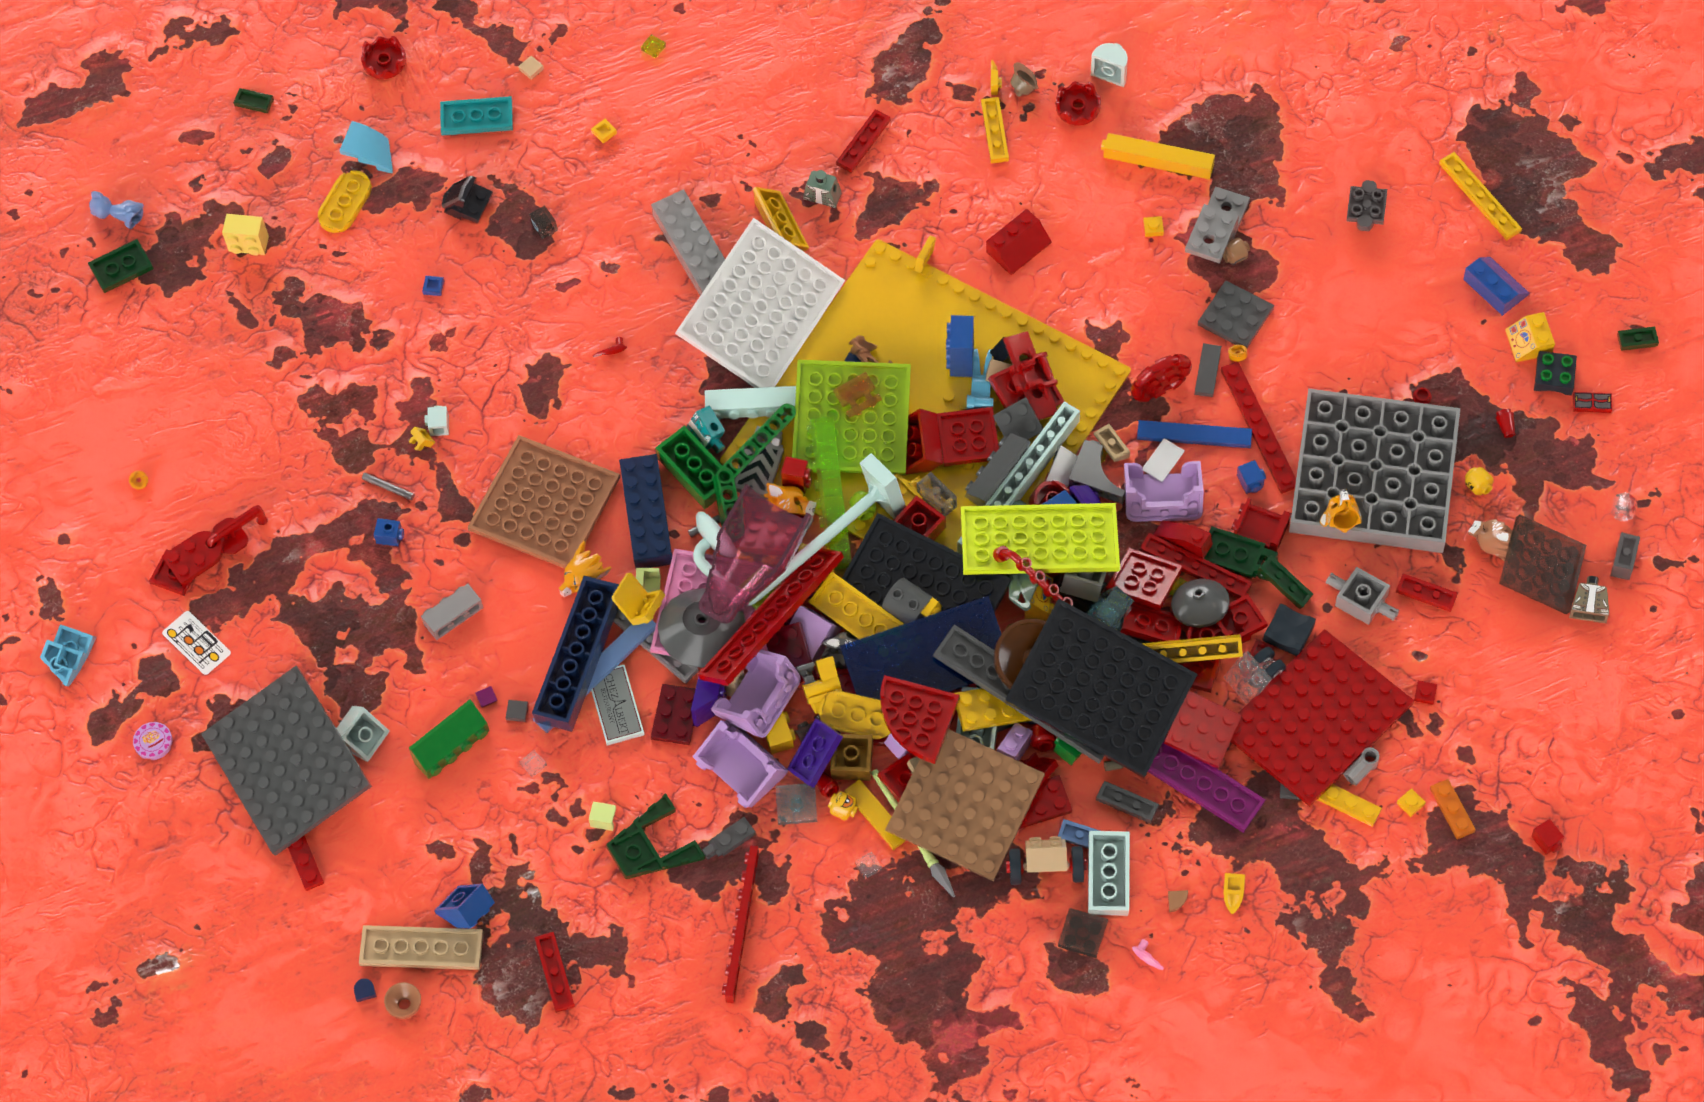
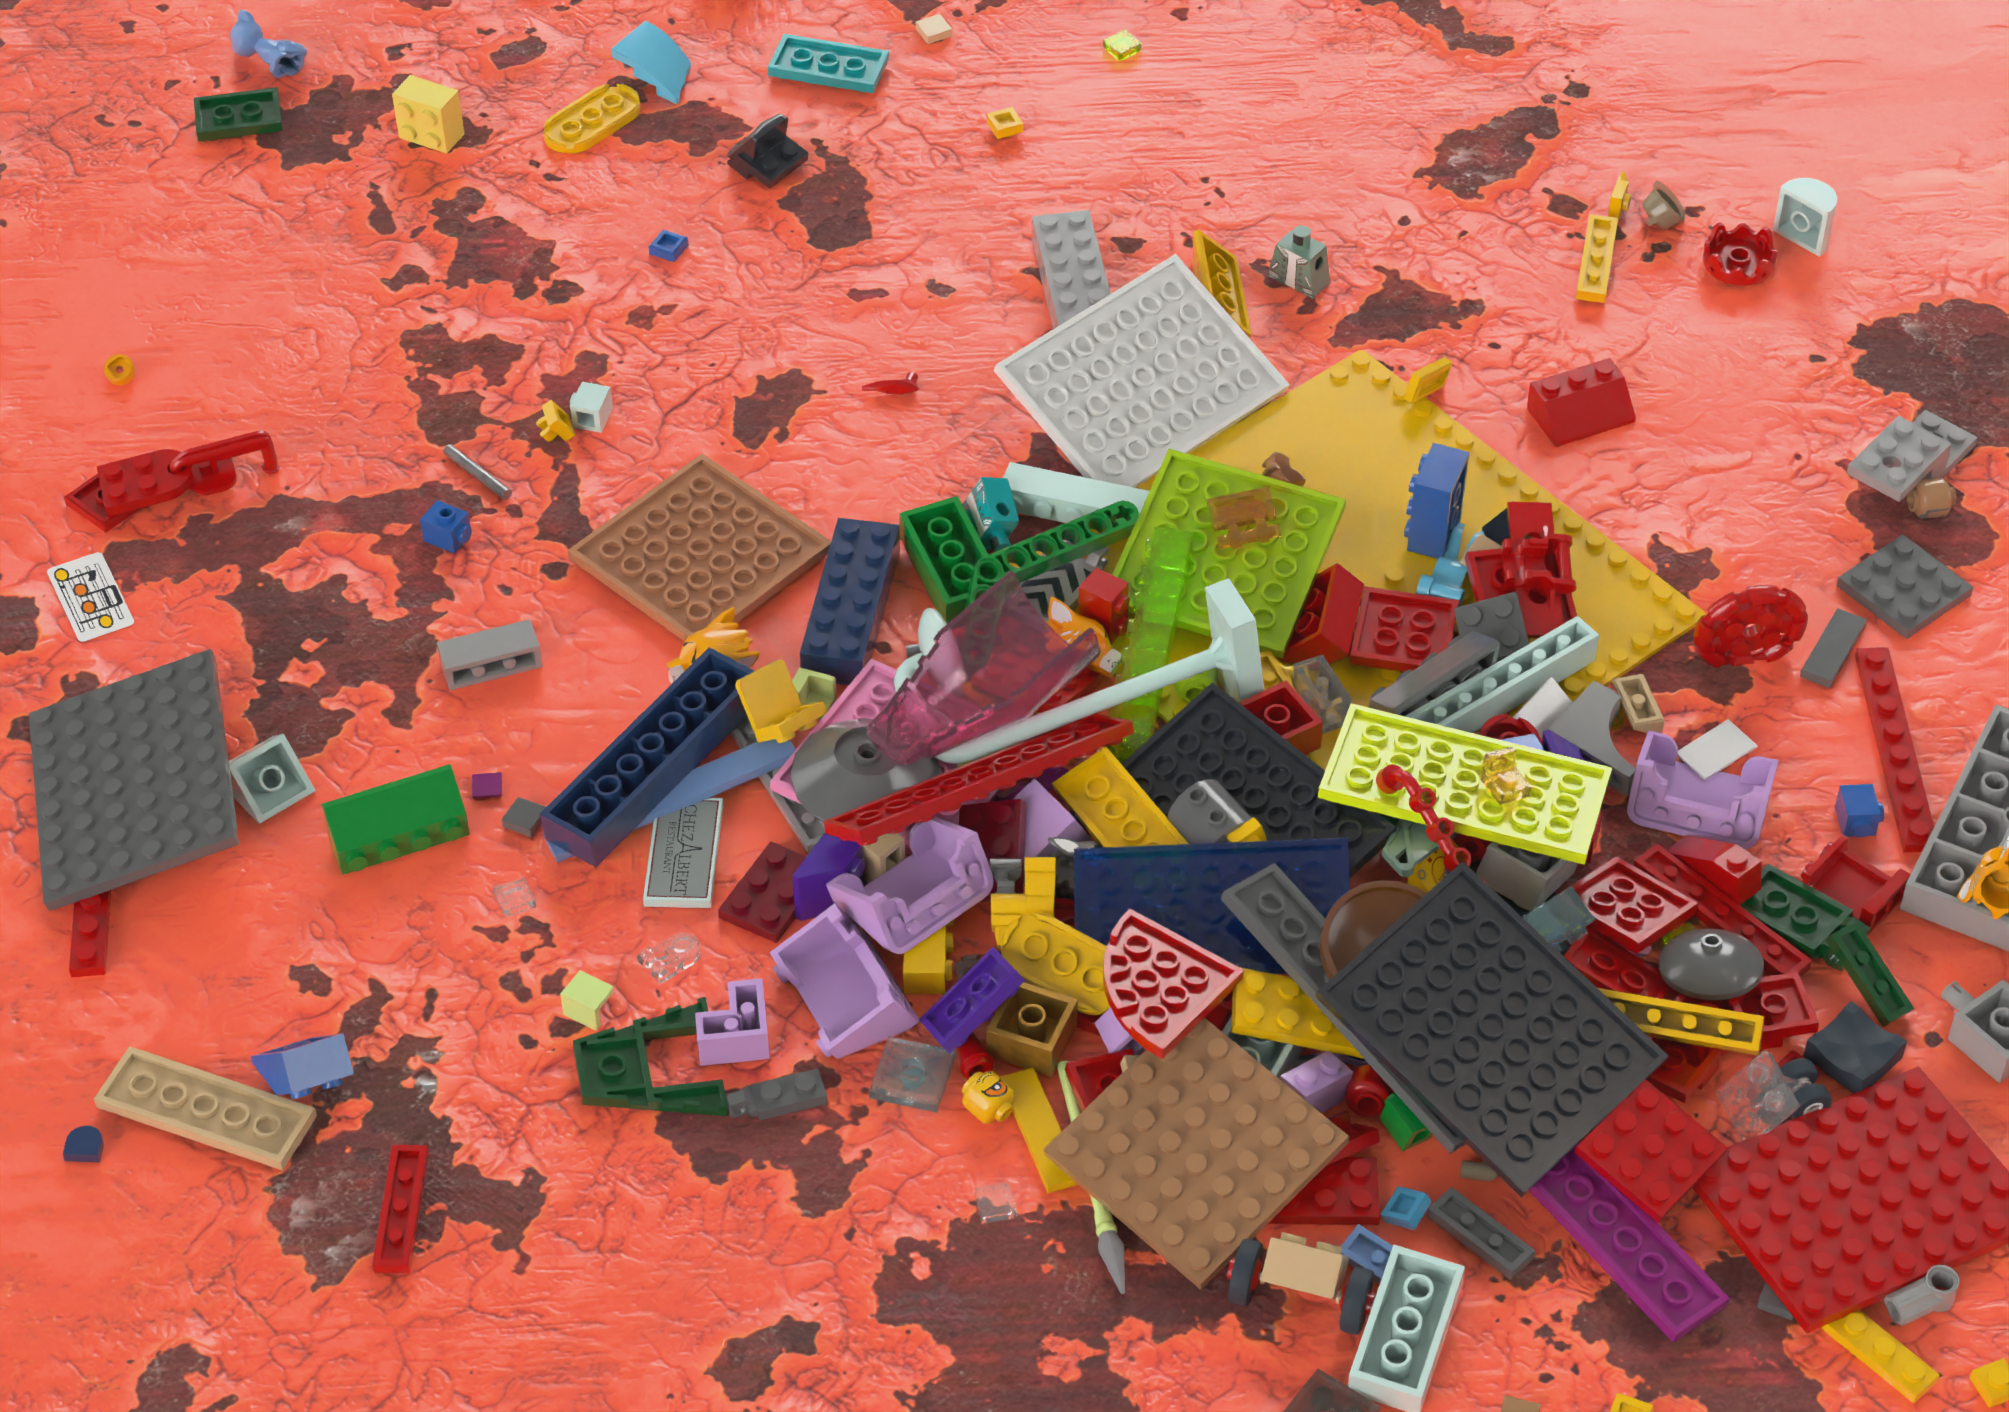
camera: 15 degrees right, 15 degrees down
nougat piece [384,982,421,1019] -> none
clear smoke brick [529,206,558,239] -> none
red plate [722,845,759,1003] -> none
red plate [836,109,891,173] -> none
yellow brick [1101,133,1215,180] -> none
blue tile [1137,420,1252,448] -> none
yellow plate [1143,216,1164,237] -> none
light orange tile [1228,345,1248,361] -> none
none -> clear plate [637,932,700,983]
none -> lavender brick [695,978,770,1066]
none -> dark azure plate [1380,1186,1432,1230]
none -> clear yellow bracket [1480,747,1531,805]

